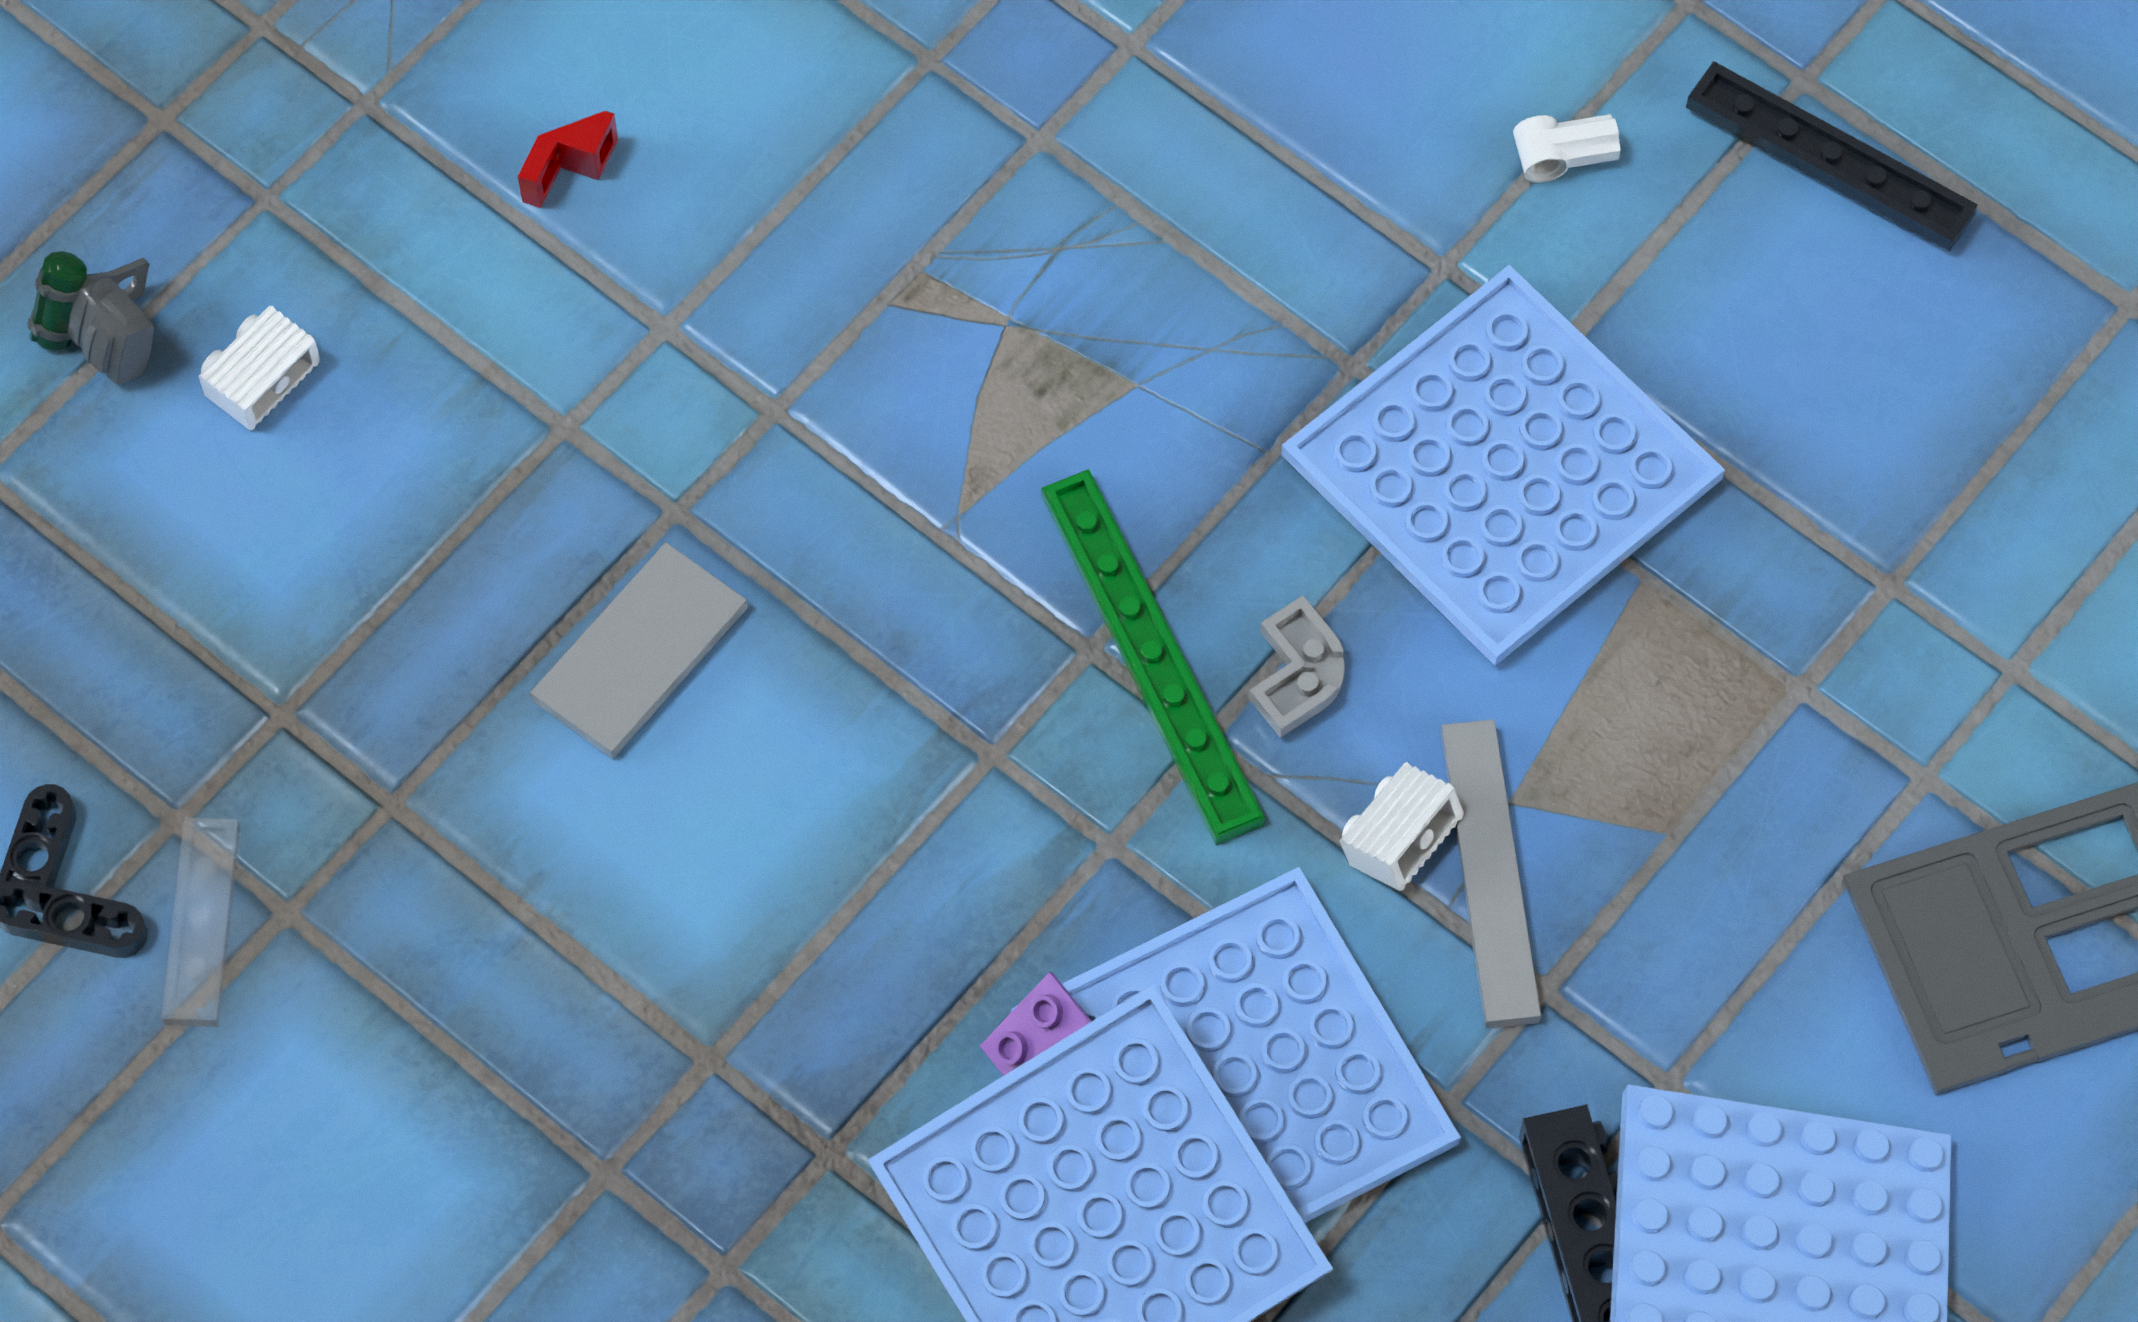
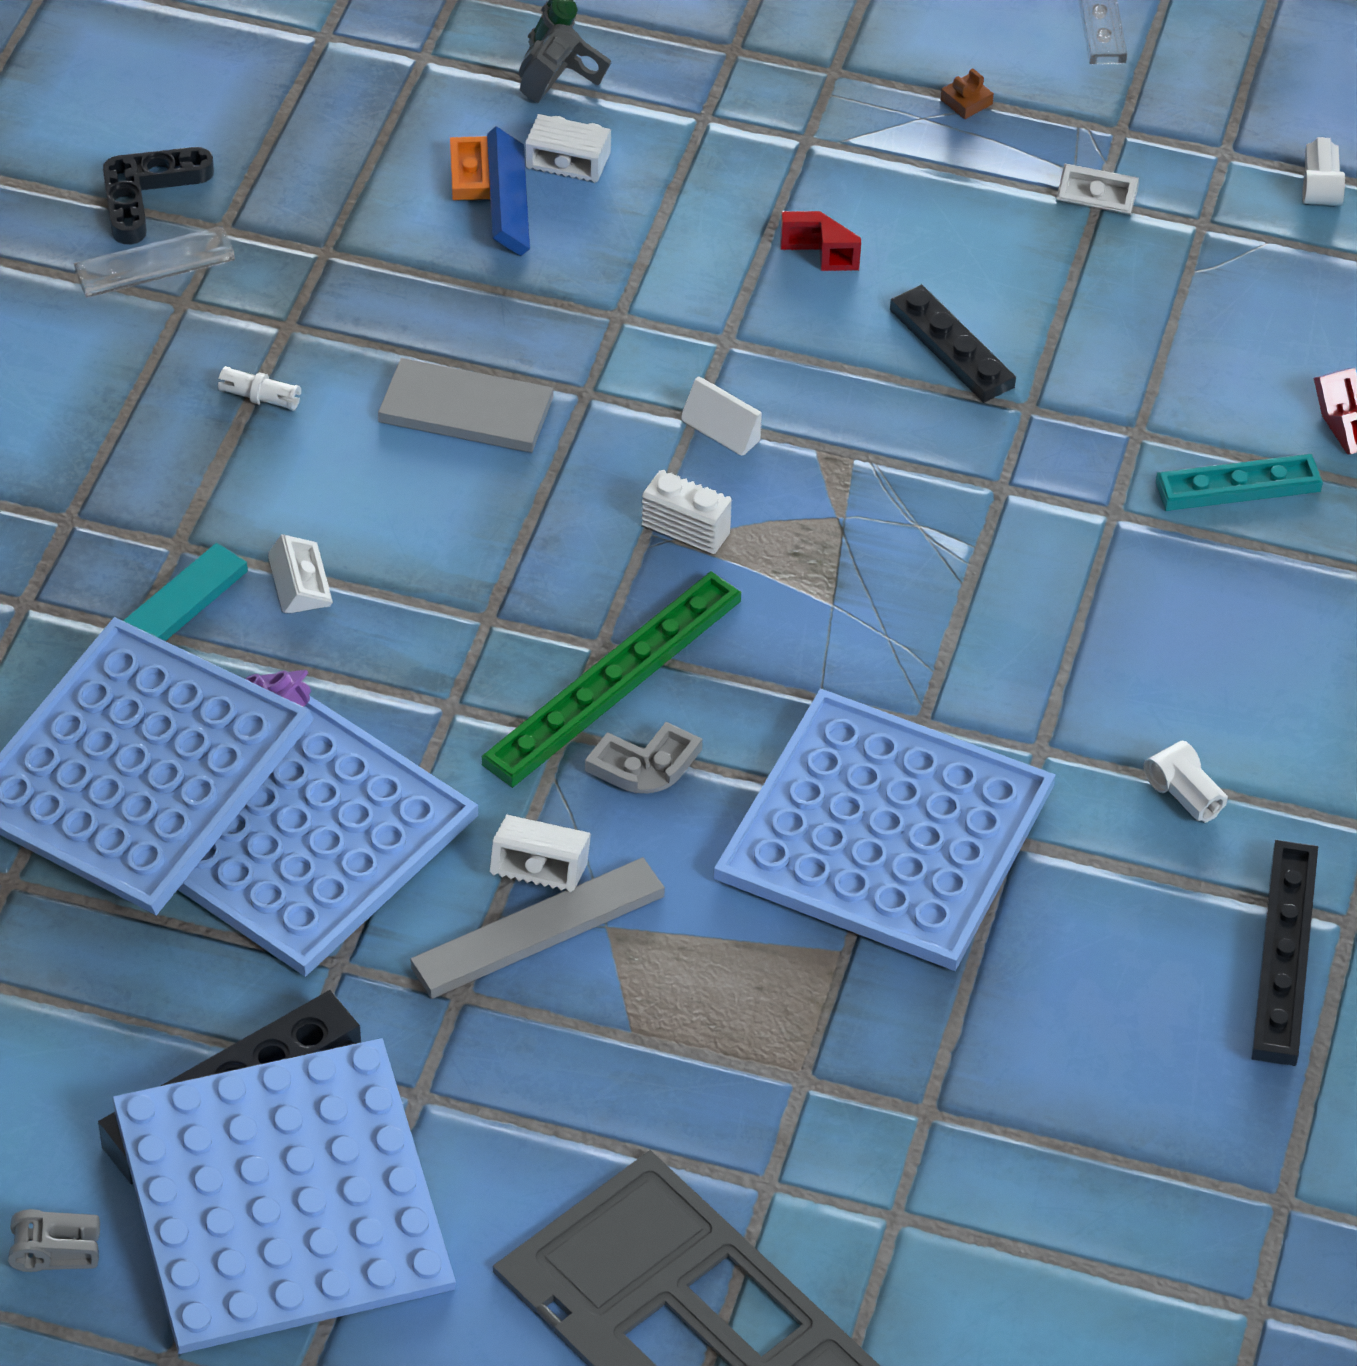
camera: 65 degrees right, 15 degrees down
none -> teal tile [123,542,248,641]
none -> white pin [218,366,301,411]
none -> white slope [268,534,333,613]
none -> orange plate [450,136,491,200]
none -> blue tile [487,126,530,256]
none -> white brick [641,470,732,554]
none -> white slope [681,376,762,455]
none -> black plate [890,284,1016,403]

